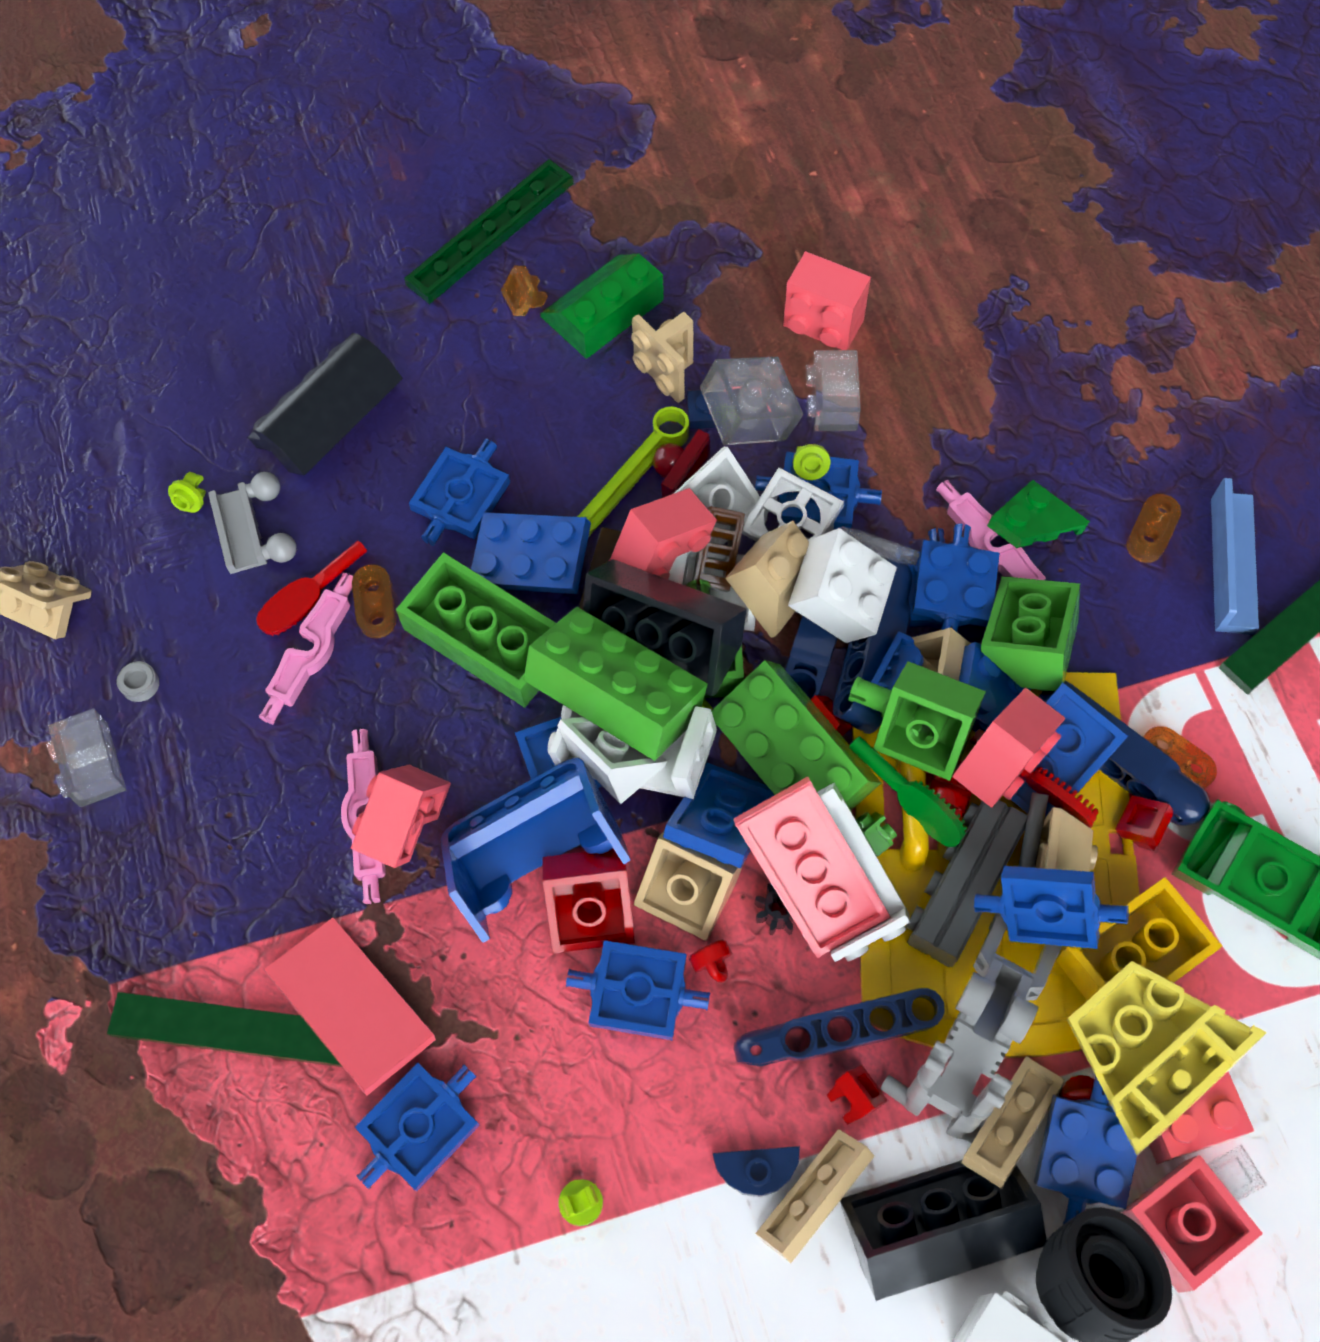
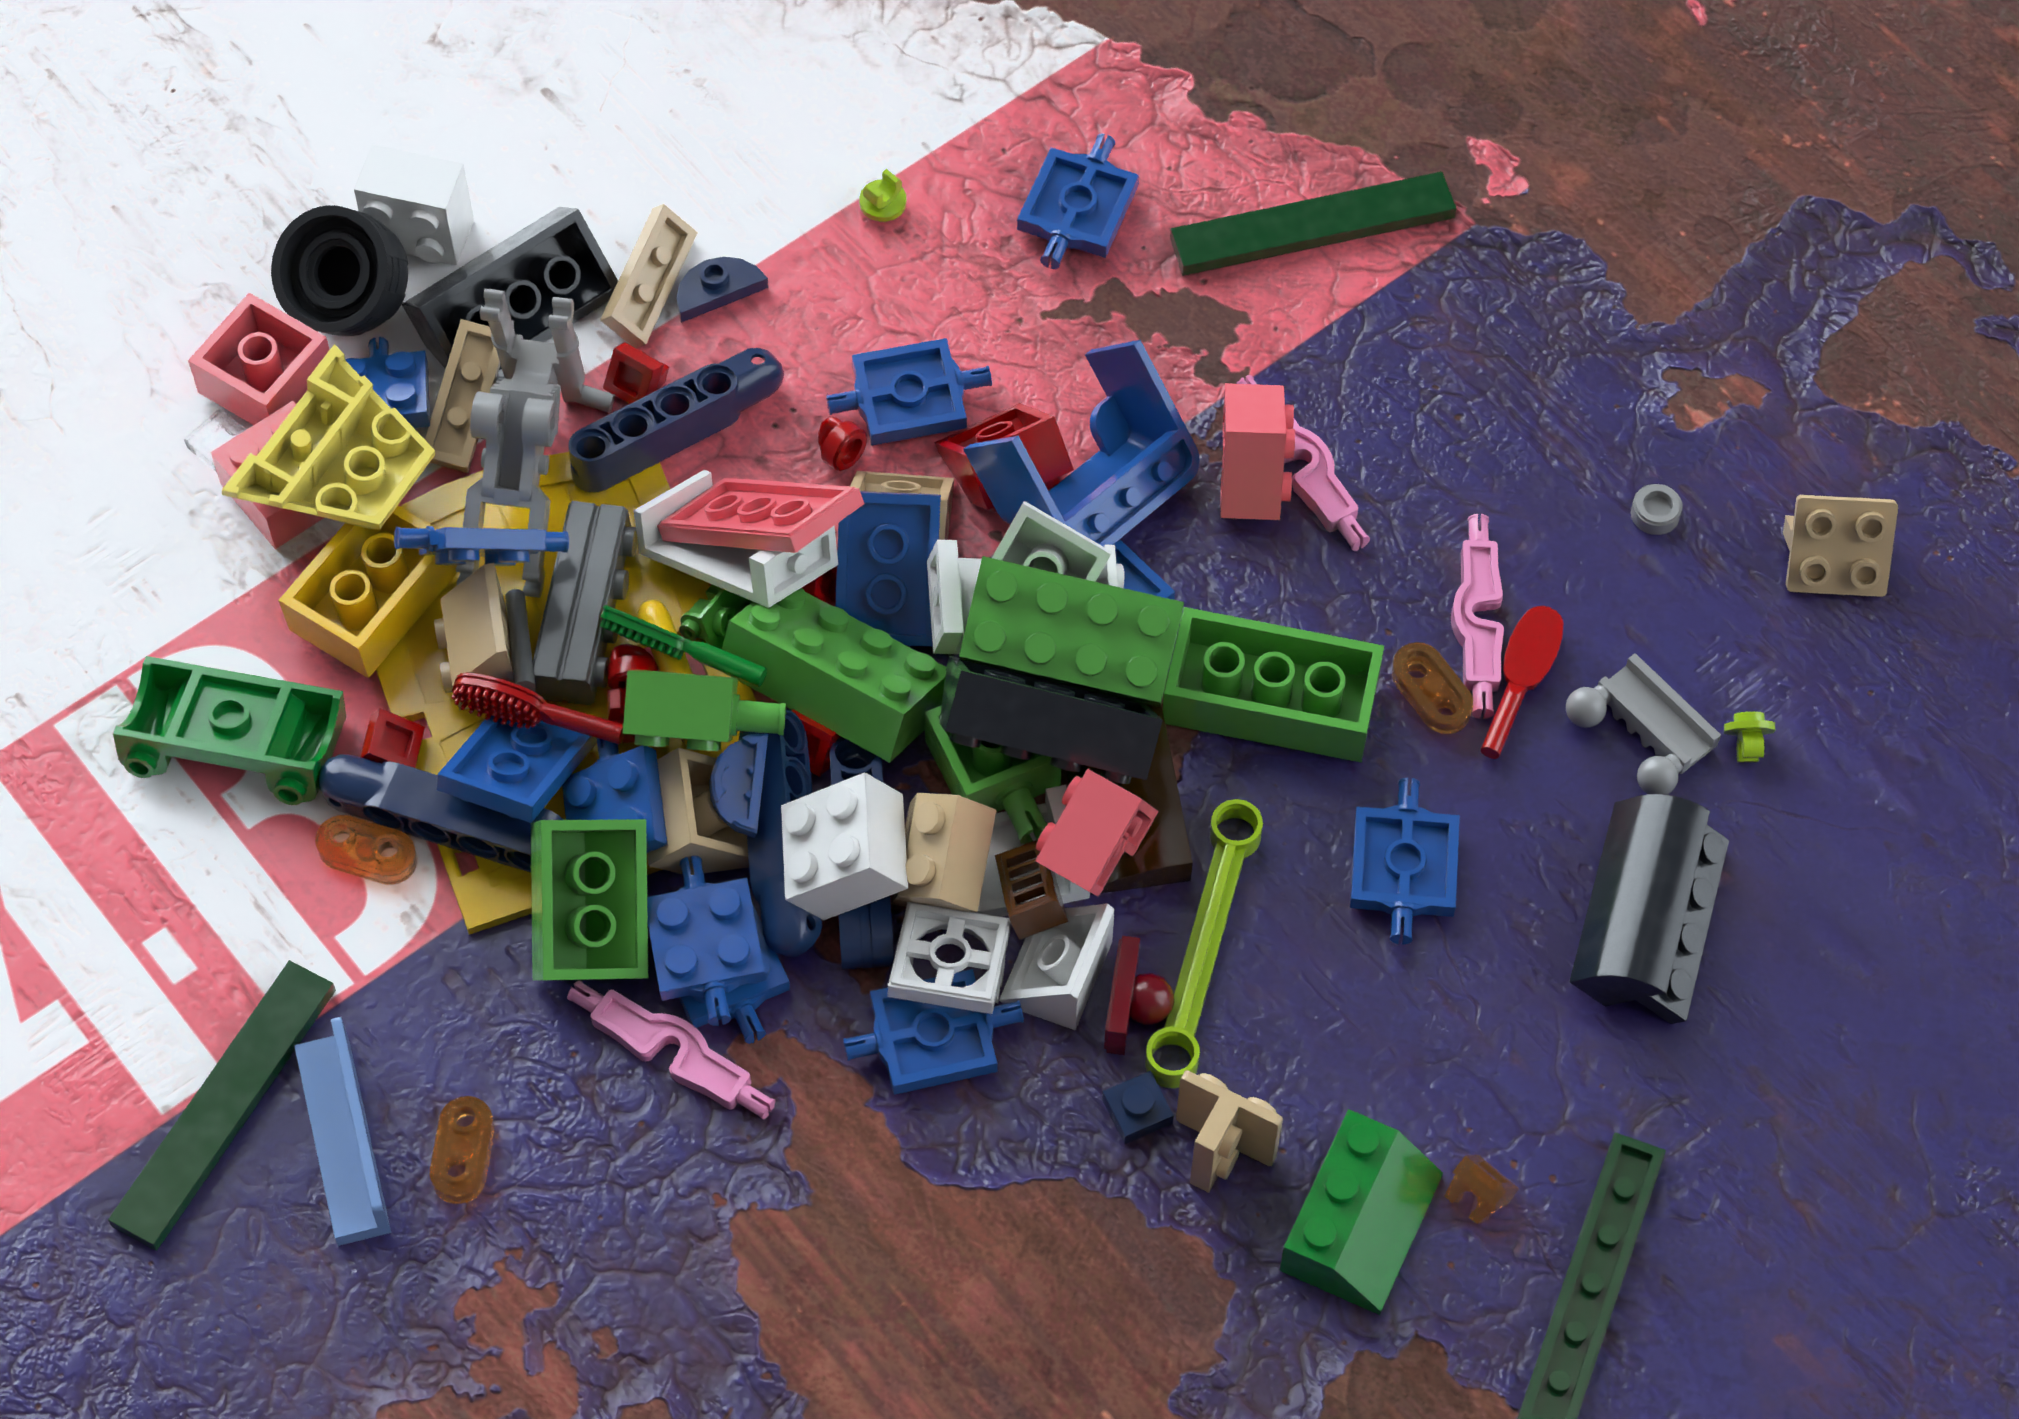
camera: 155 degrees right, 5 degrees down
clear brick [47,709,127,807] -> none
coral tile [264,918,436,1096] -> none
blue plate [471,512,591,594] -> none
clear brick [700,357,804,445] -> none
coral brick [783,251,871,352] -> none
lime plate [793,444,831,480] -> none
clear brick [806,350,861,431] -> none
clear tile [839,526,920,566] -> none
coral brick [952,687,1066,808] -> none
green wing [987,480,1090,548] -> none

